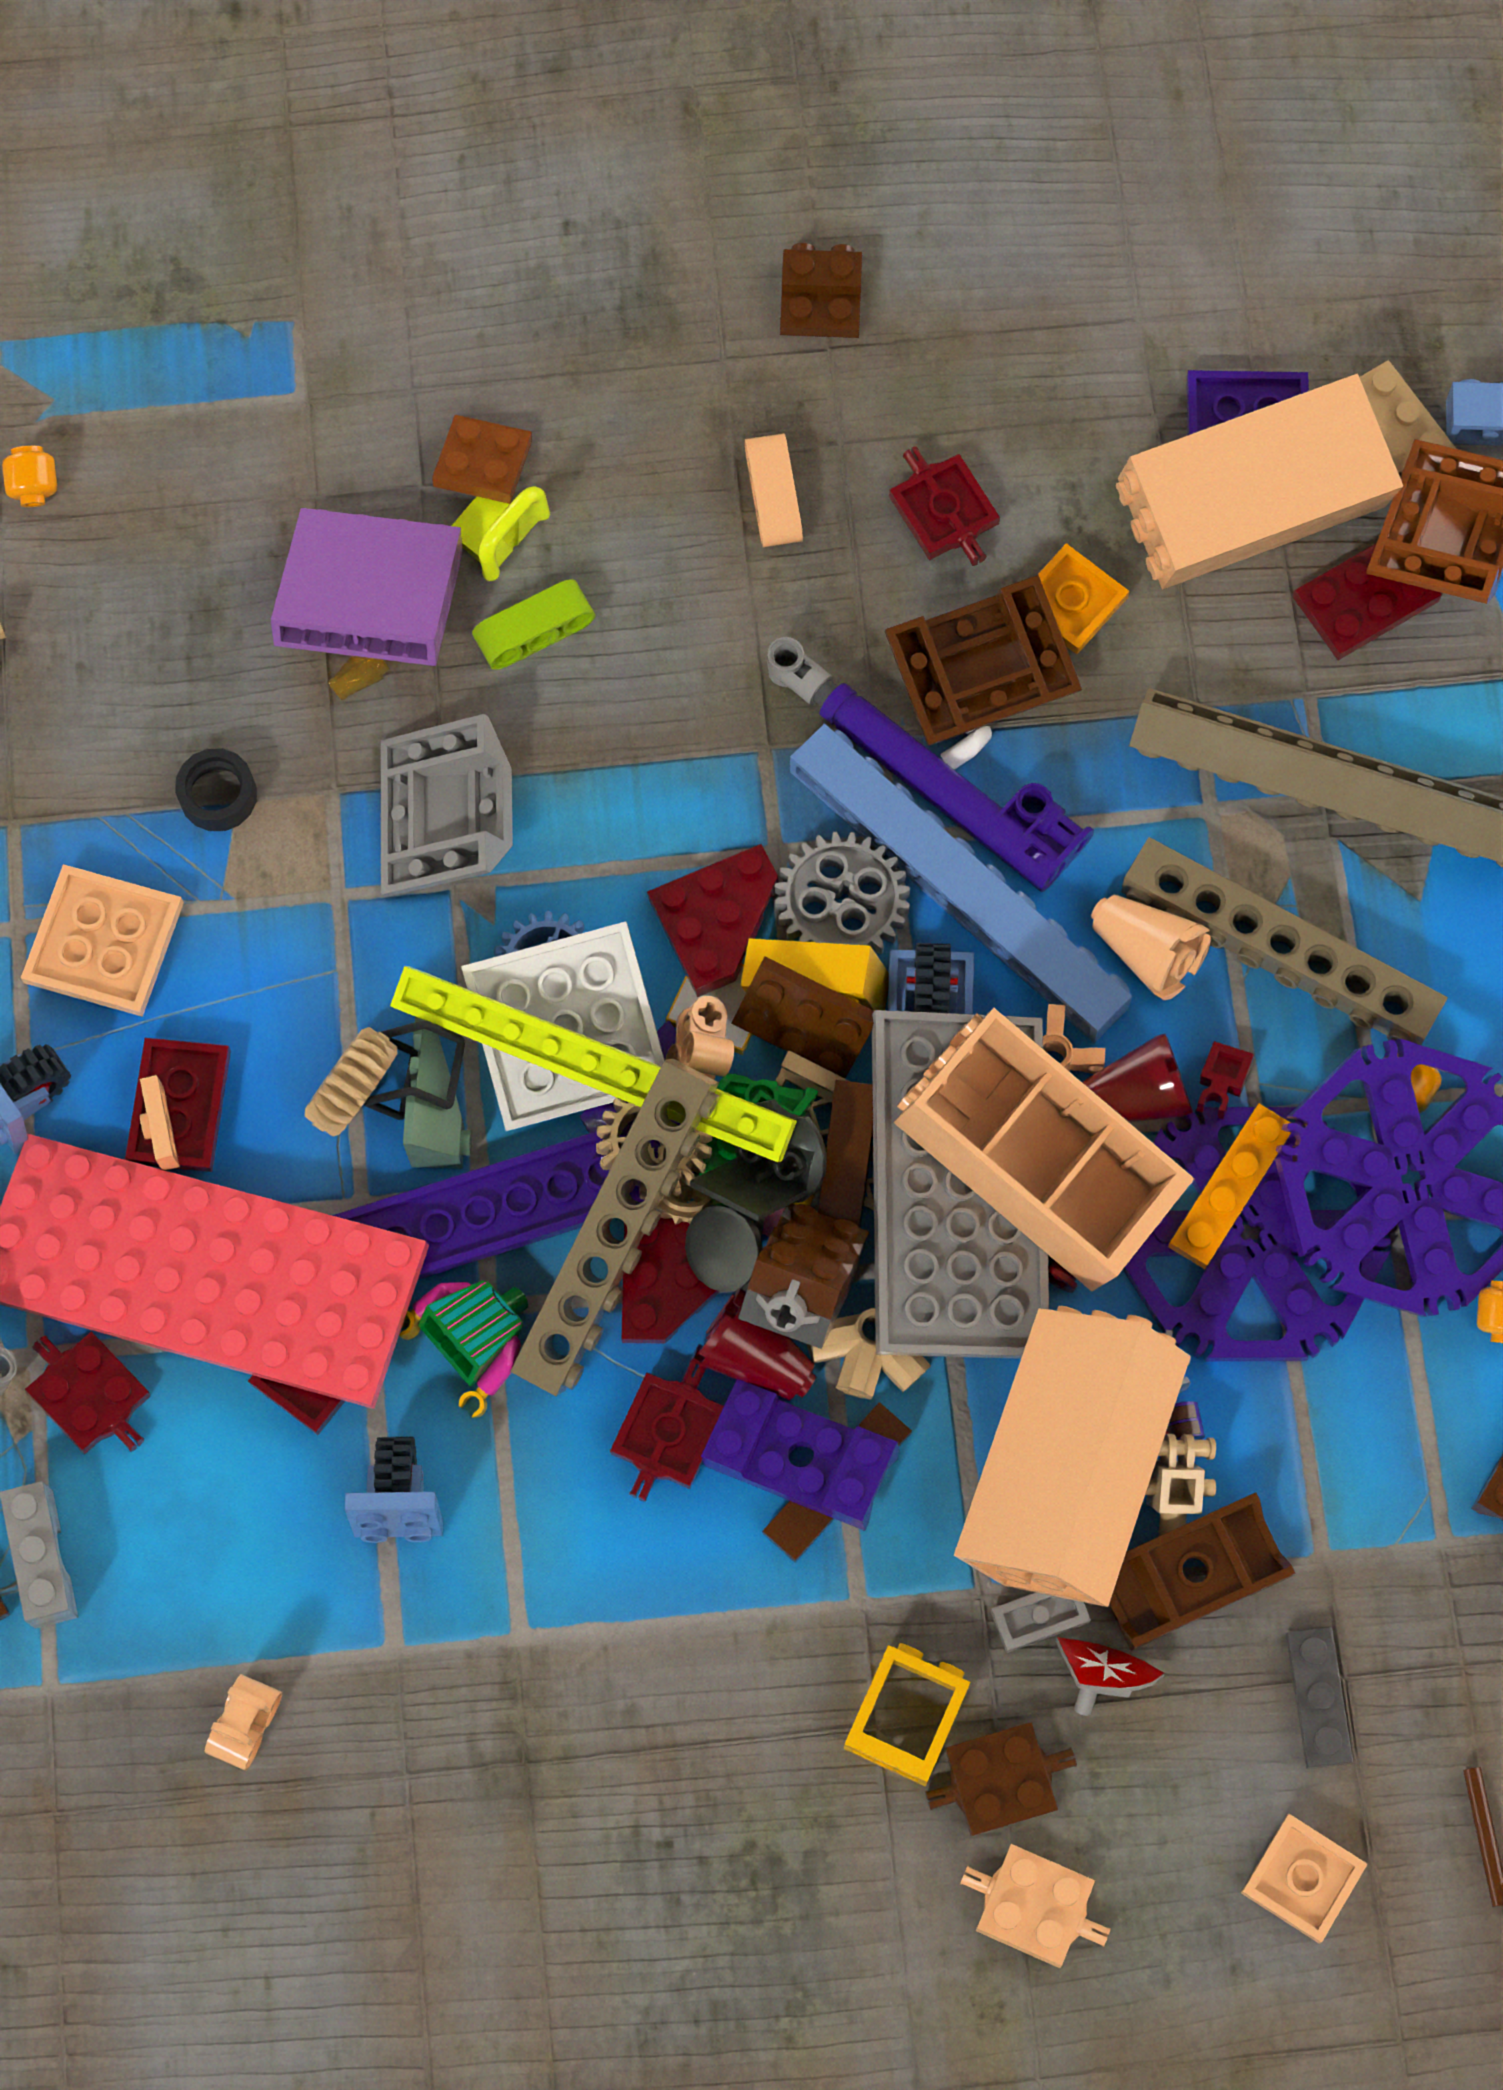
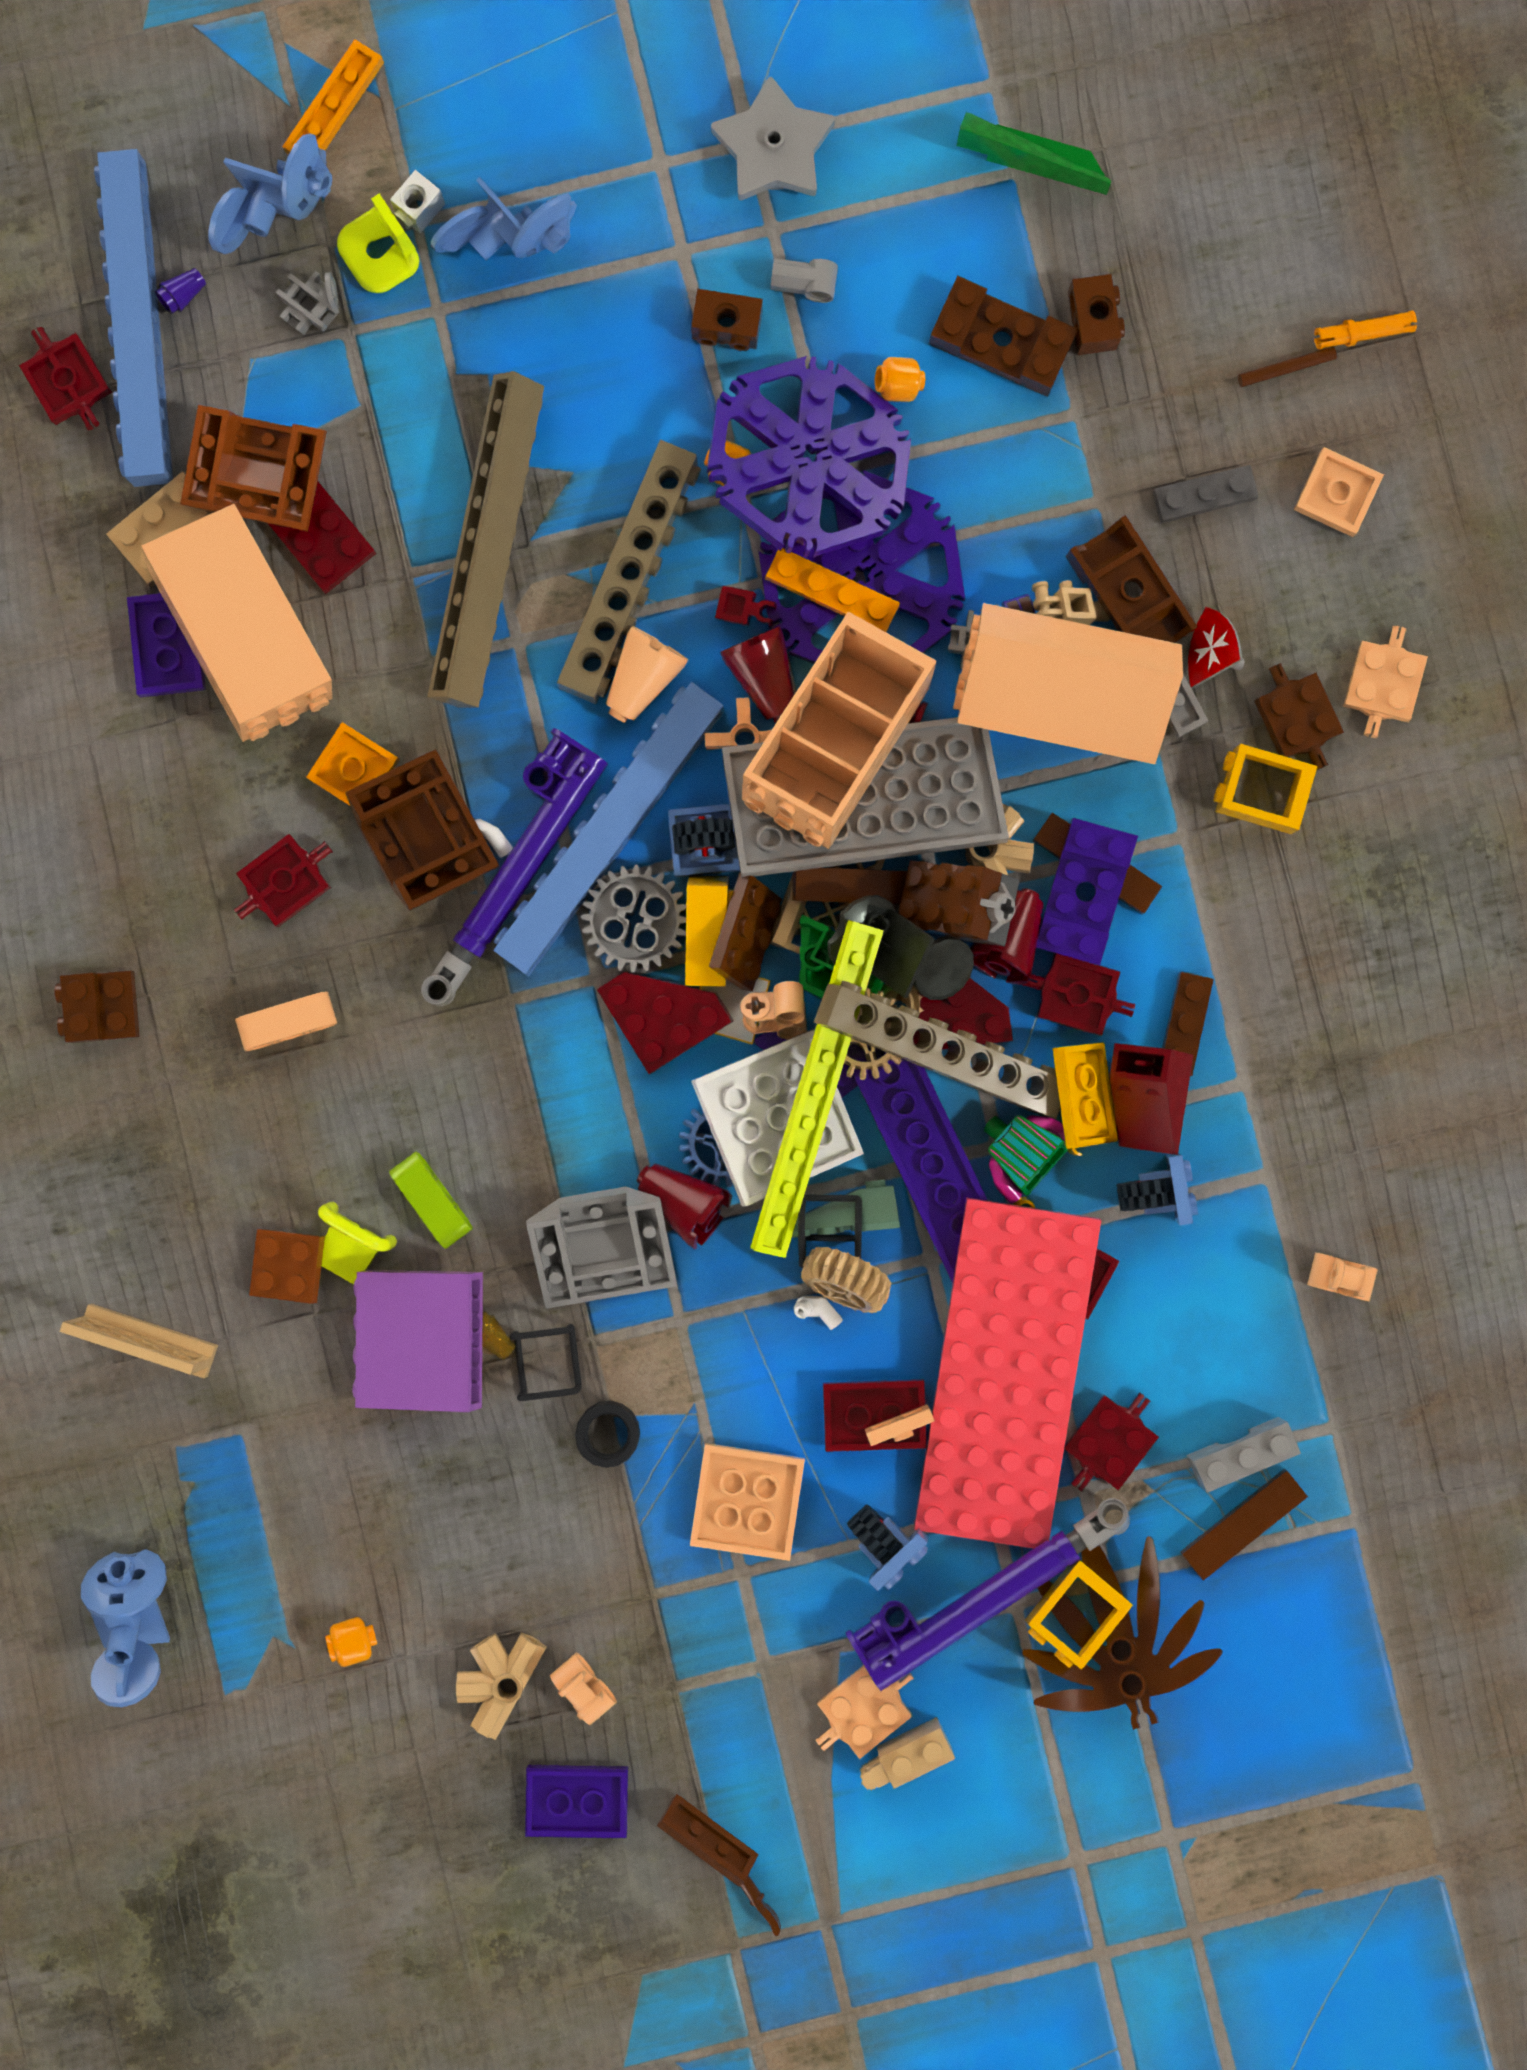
camera: 100 degrees left, 15 degrees up
none -> tan fence [59,1304,218,1378]
none -> medium blue piece [81,1549,170,1707]
none -> black piece [509,1324,582,1401]
none -> dark red cone [637,1163,733,1250]
none -> white arm [793,1296,843,1330]
none -> yellow tile [1052,1042,1118,1149]
none -> dark red slope [1110,1043,1193,1155]
none -> reddish brown plate [1162,972,1214,1076]

